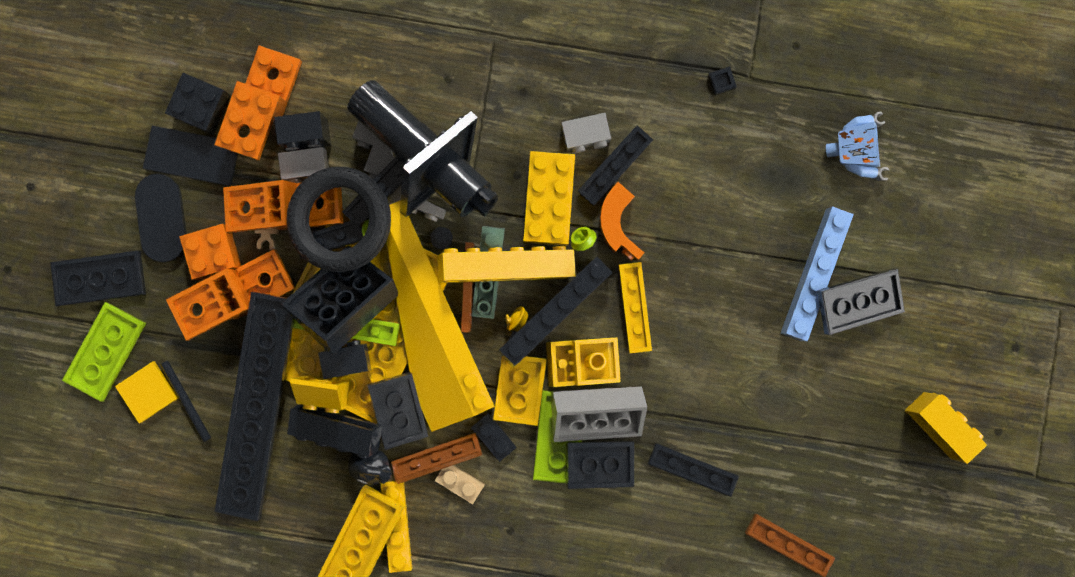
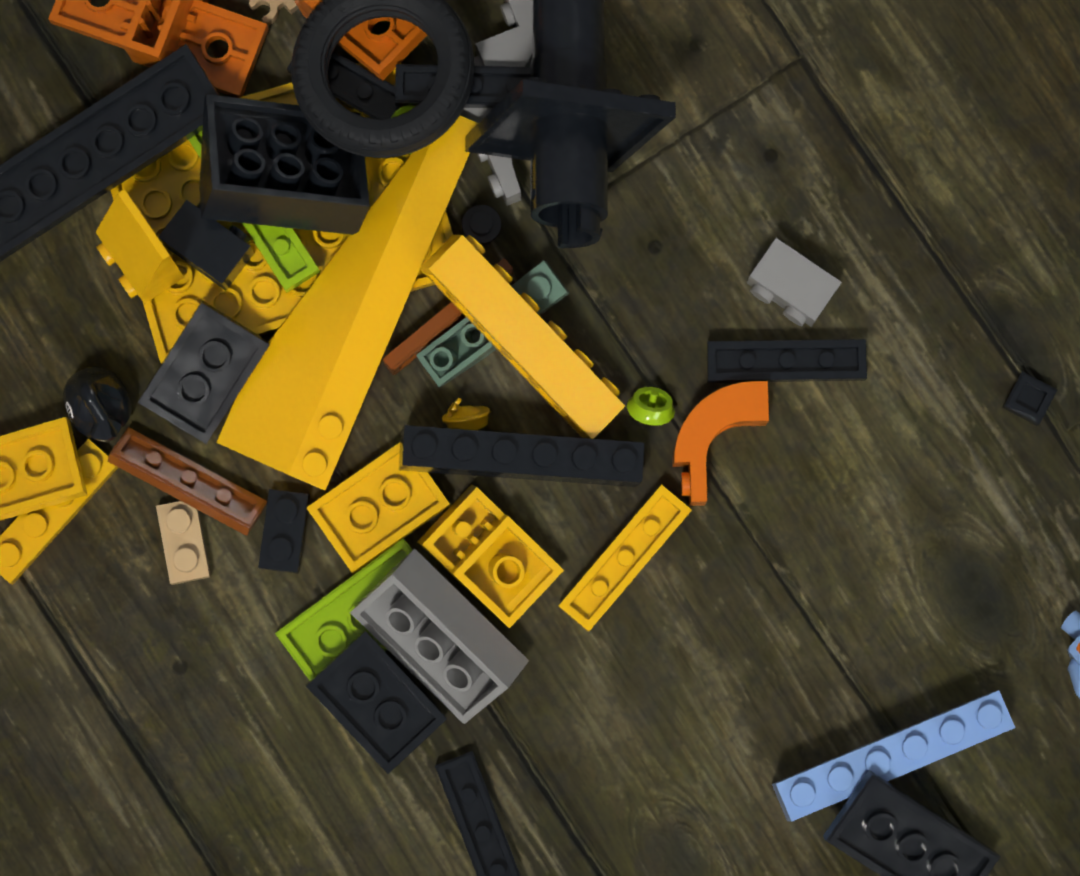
camera: 40 degrees right, 5 degrees down
black brick [287,404,382,458] -> none
yellow brick [524,151,575,246] -> none

